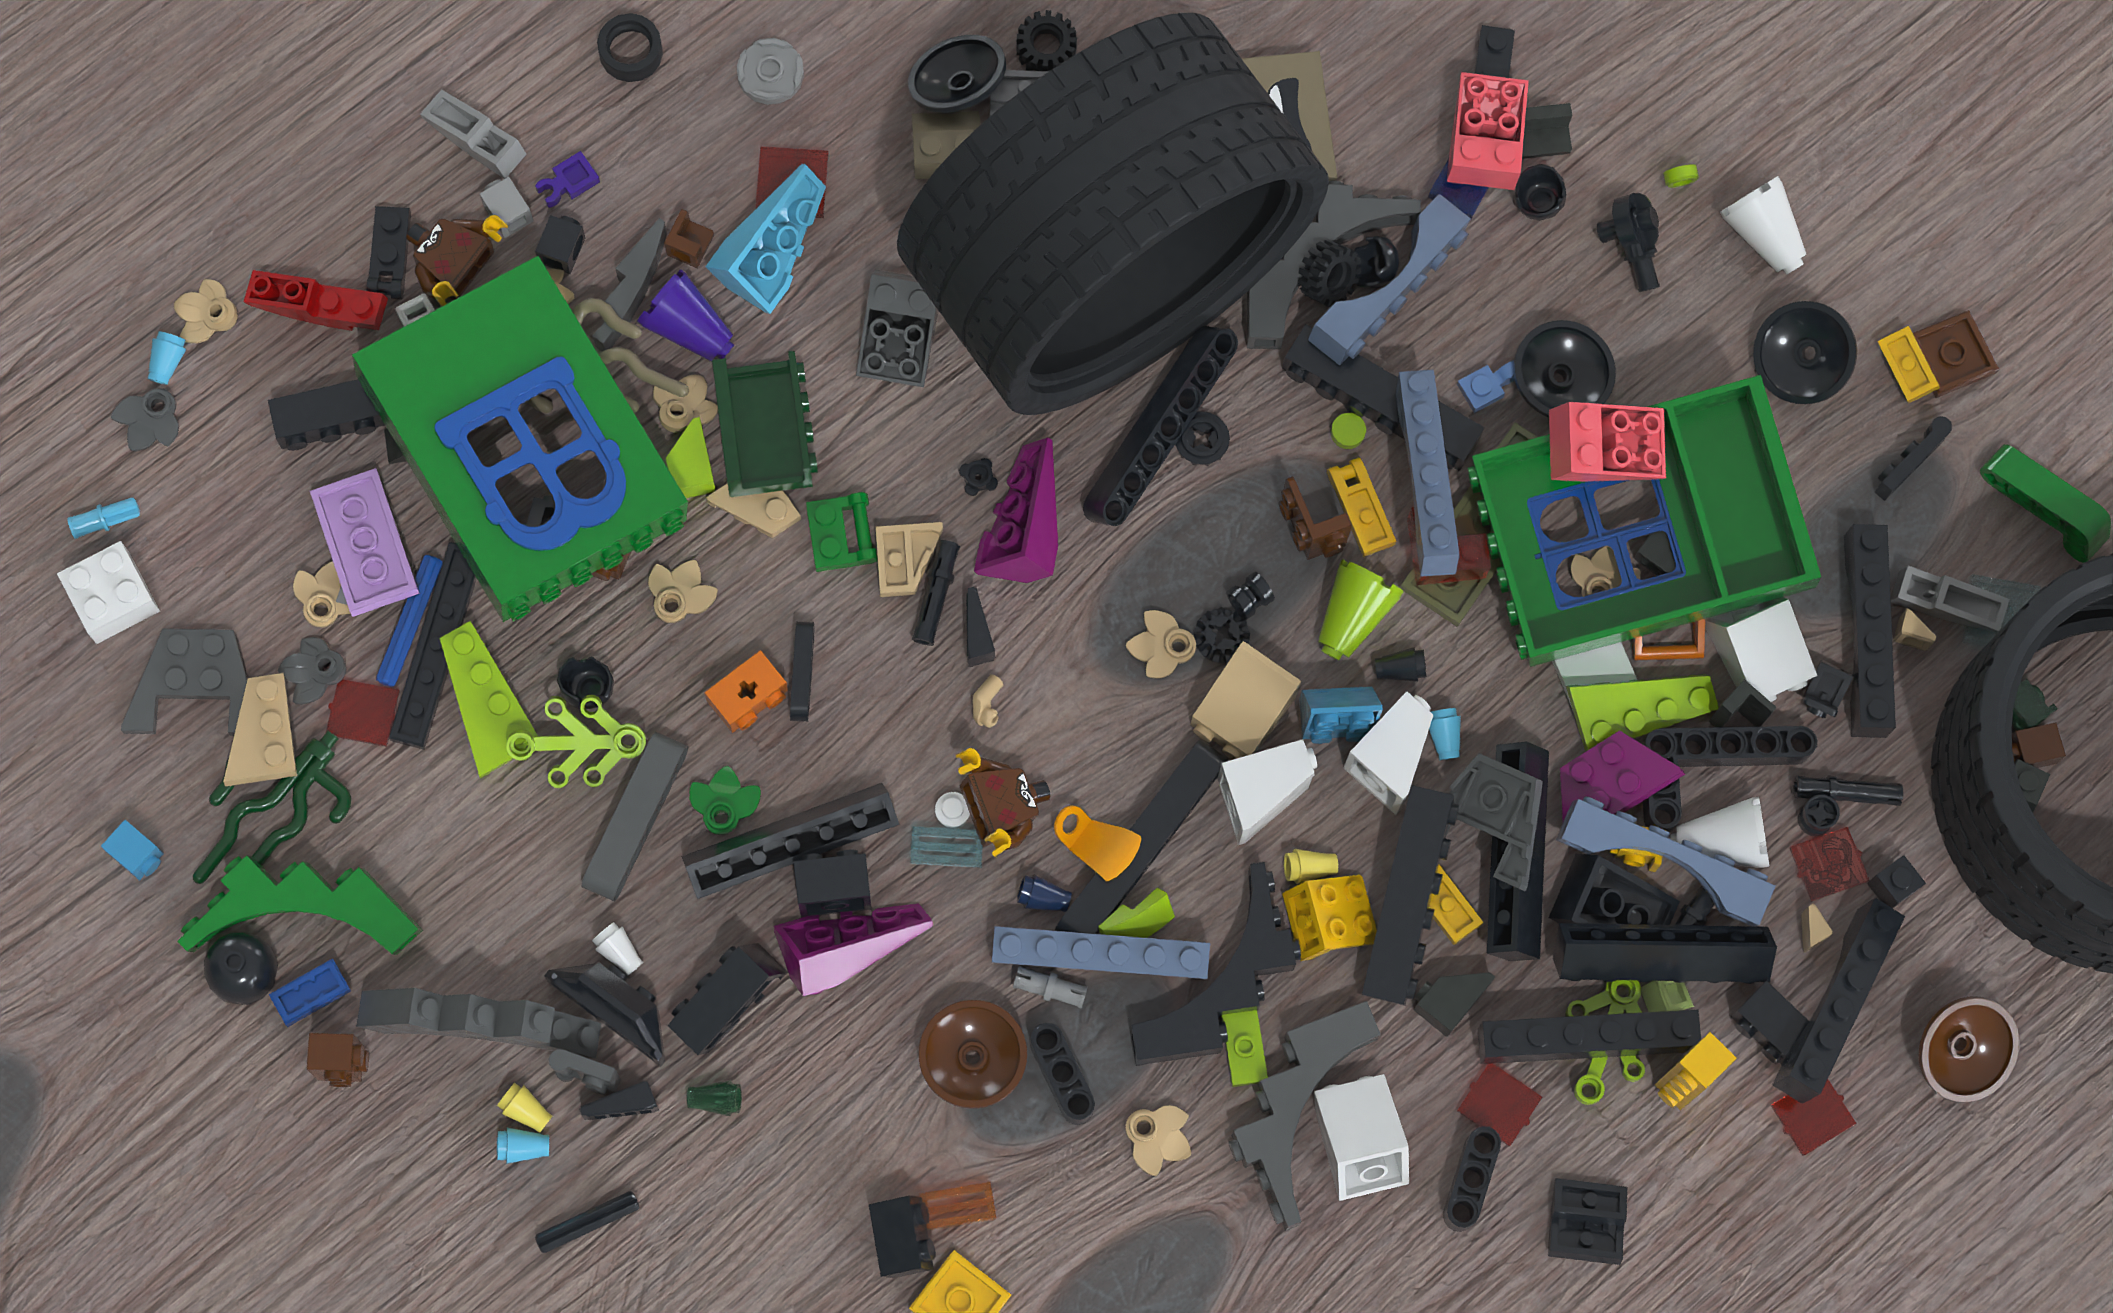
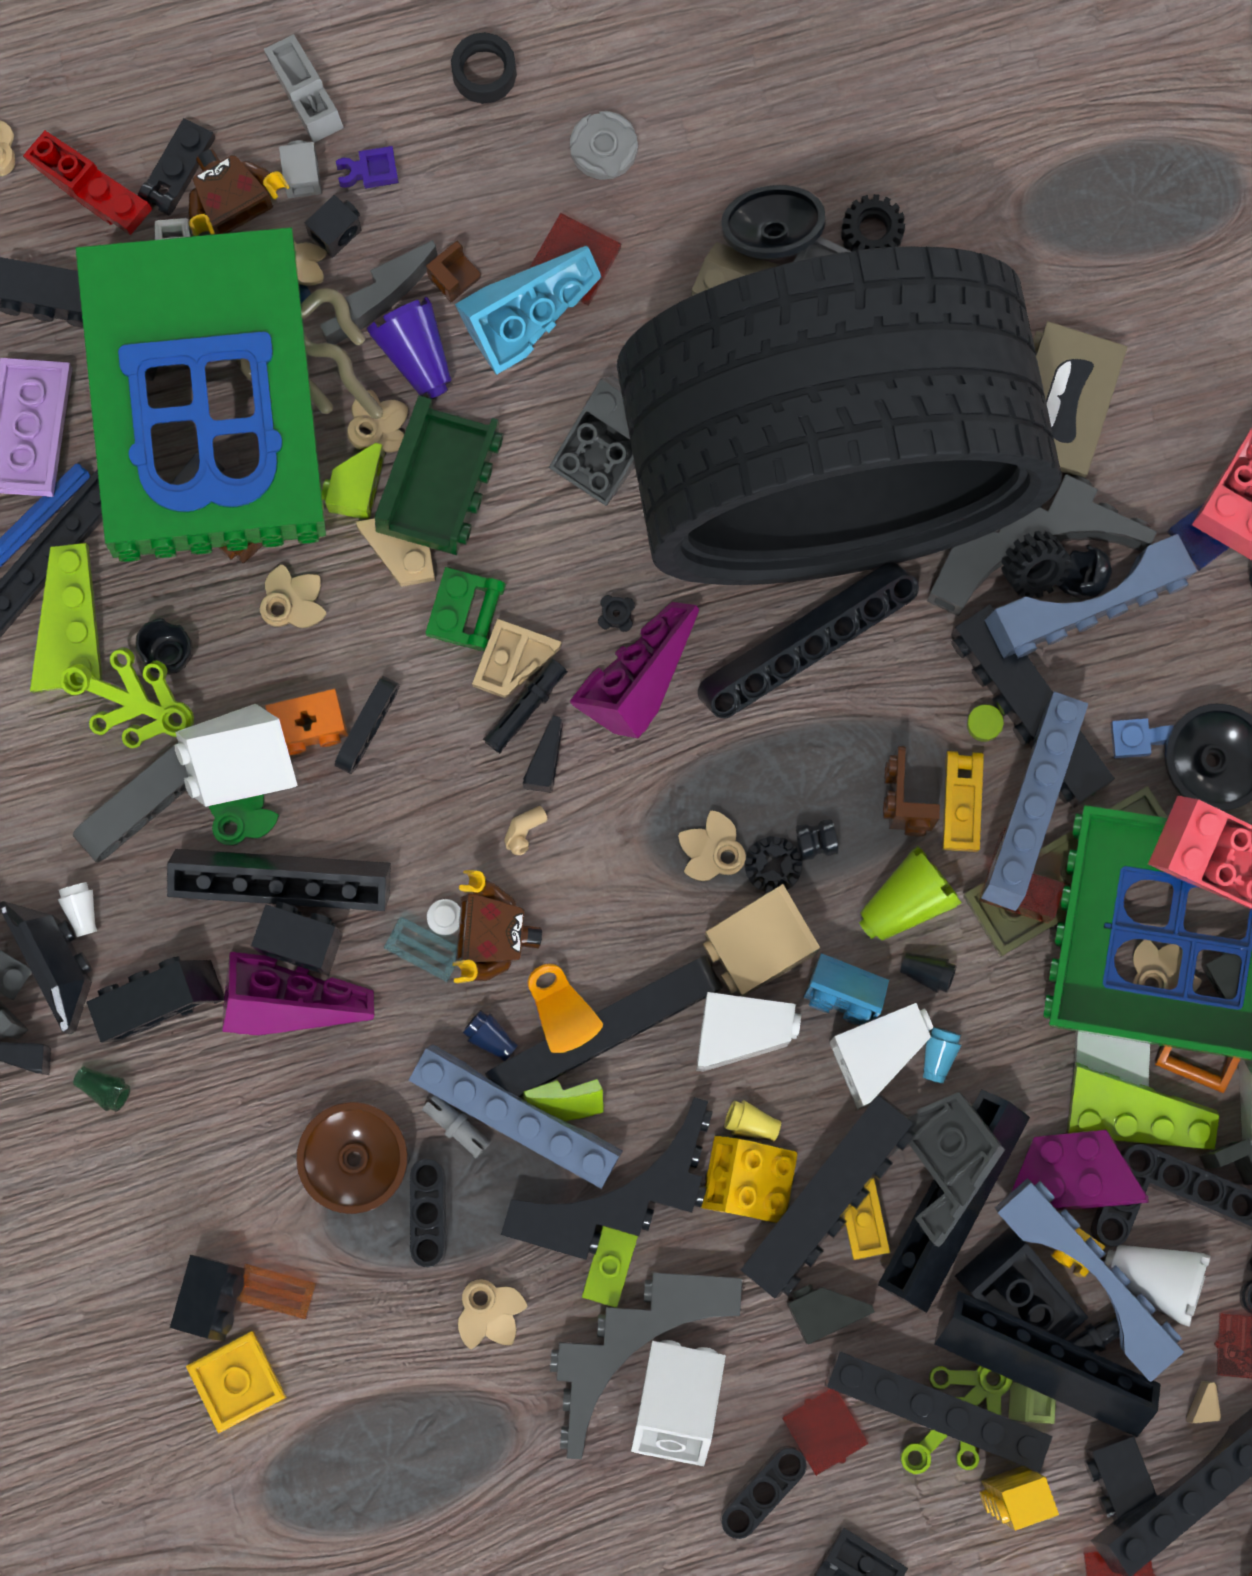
camera: 30 degrees right, 5 degrees up
black gear [1175,412,1230,466] -> none
none -> white slope [174,704,298,807]

